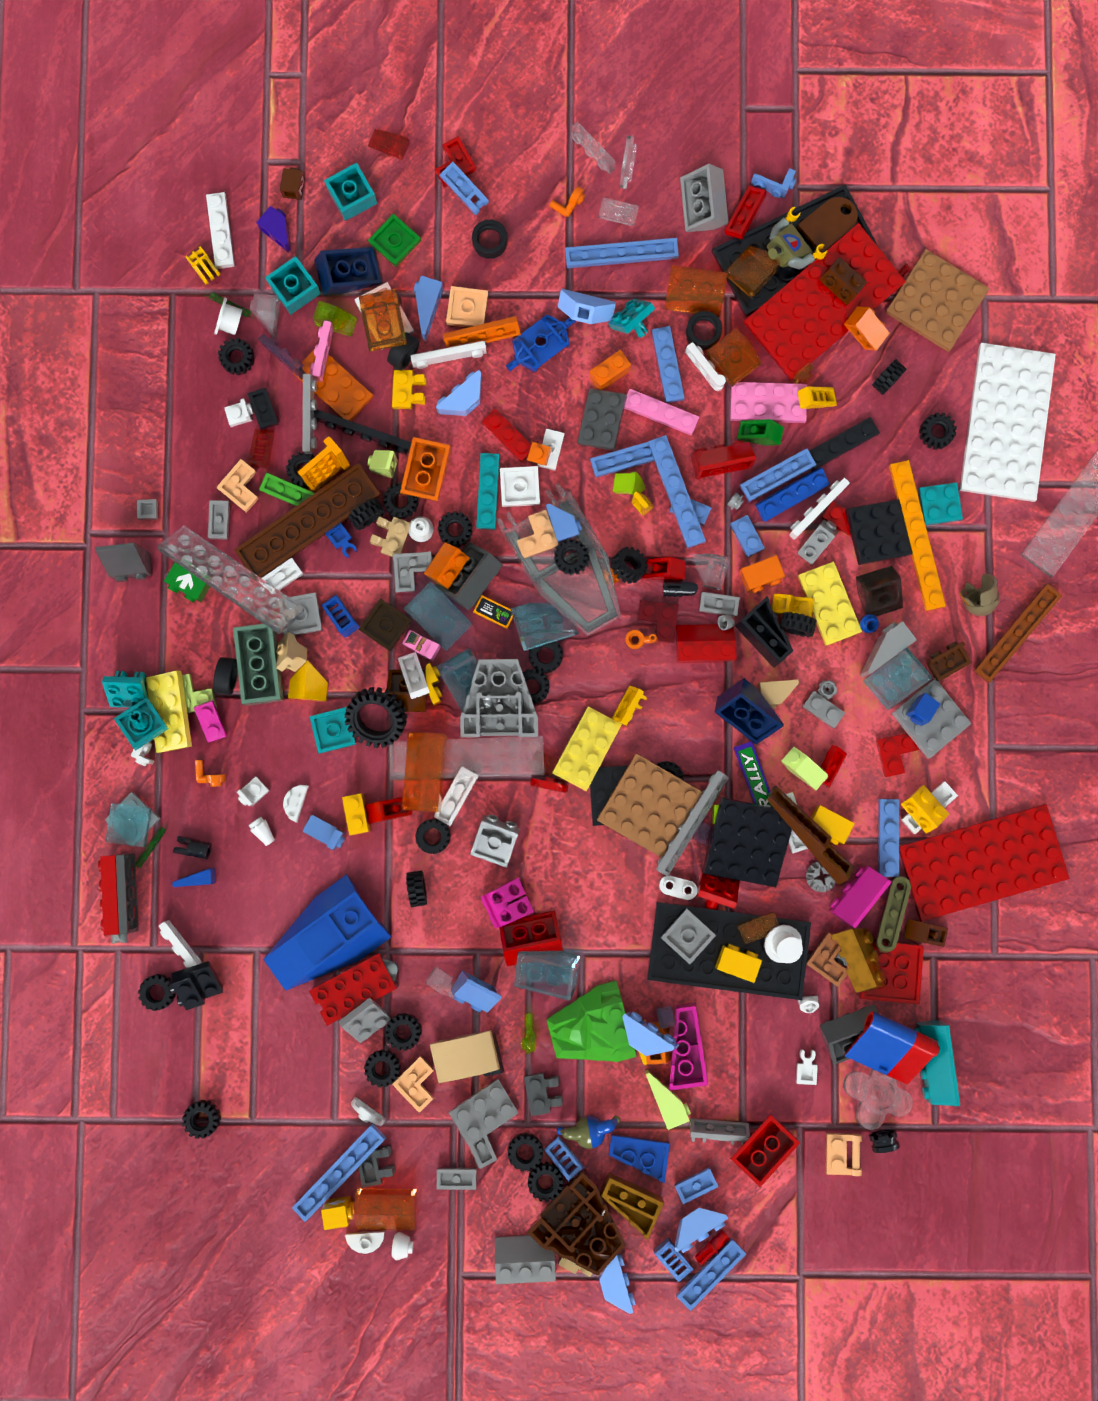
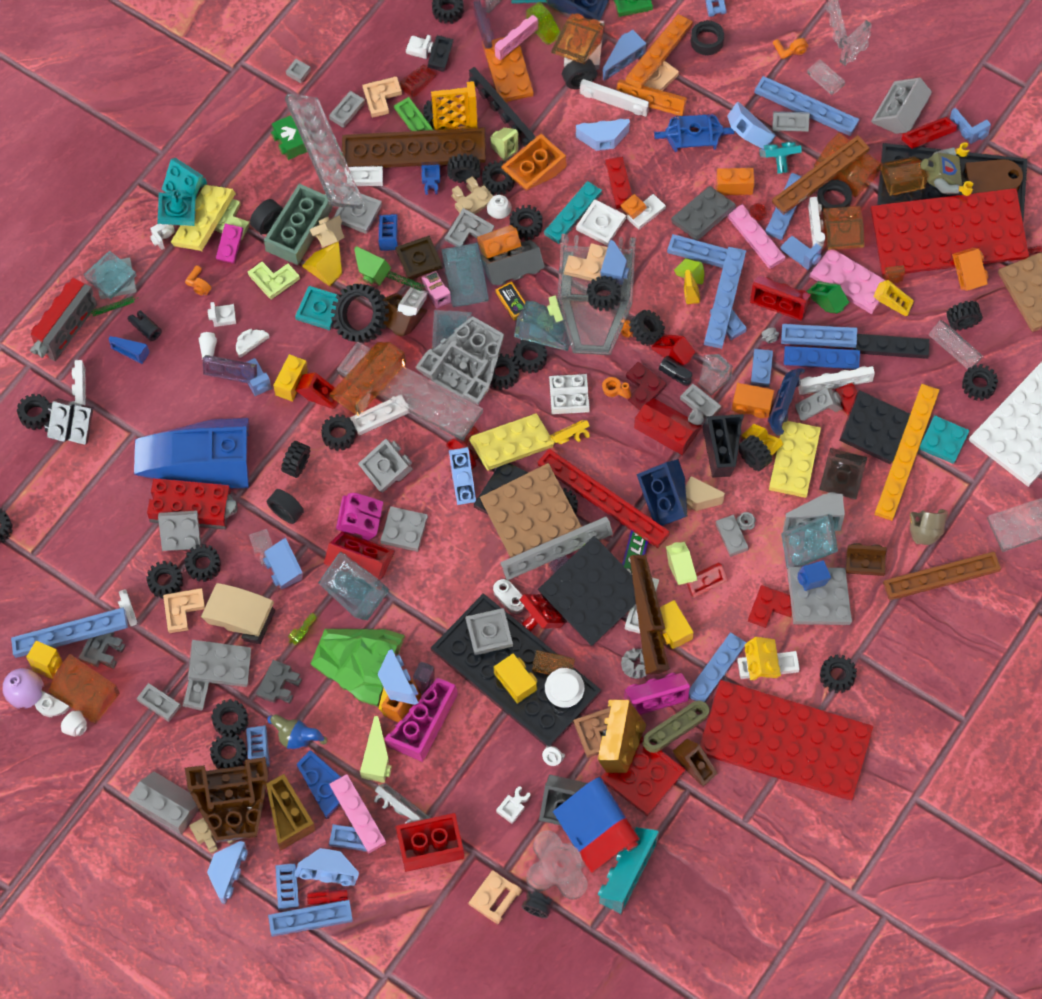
camera: 35 degrees right, 20 degrees down
dark grey slope [95,543,152,582] -> none
light grey plate [302,374,317,454] -> none
yellow plate [392,370,427,409] -> none
yellow slope [426,663,442,706] -> none
reddish brown bracket [820,257,867,305] -> none
blue plate [860,614,879,633] -> none
none -> lavender cylinder [2,668,44,709]
none -> clear purple plate [203,355,257,384]
none -> yellowish green plate [248,262,300,300]
none -> black tyre [267,489,304,524]
none -> bright pink plate [329,775,386,854]
none -> bright green slope [354,246,391,286]
none -> light grey plate [381,506,428,552]
none -> green piece [386,271,427,292]
none -> light blue slope [449,447,476,505]
none -> red plate [537,449,670,548]
none -> yellowish green plate [547,295,563,322]
none -> white slope [549,374,589,414]
none -> orange plate [625,14,693,89]
none -> clear red plate [749,203,767,220]
none -> dark blue plate [768,368,805,436]
none -> light grey plate [772,111,810,132]
none -> dark orange plate [772,135,869,215]
none -> medium blue bracket [781,236,822,270]
none -> black tyre [820,655,857,693]
none -> clear plate [929,320,983,369]

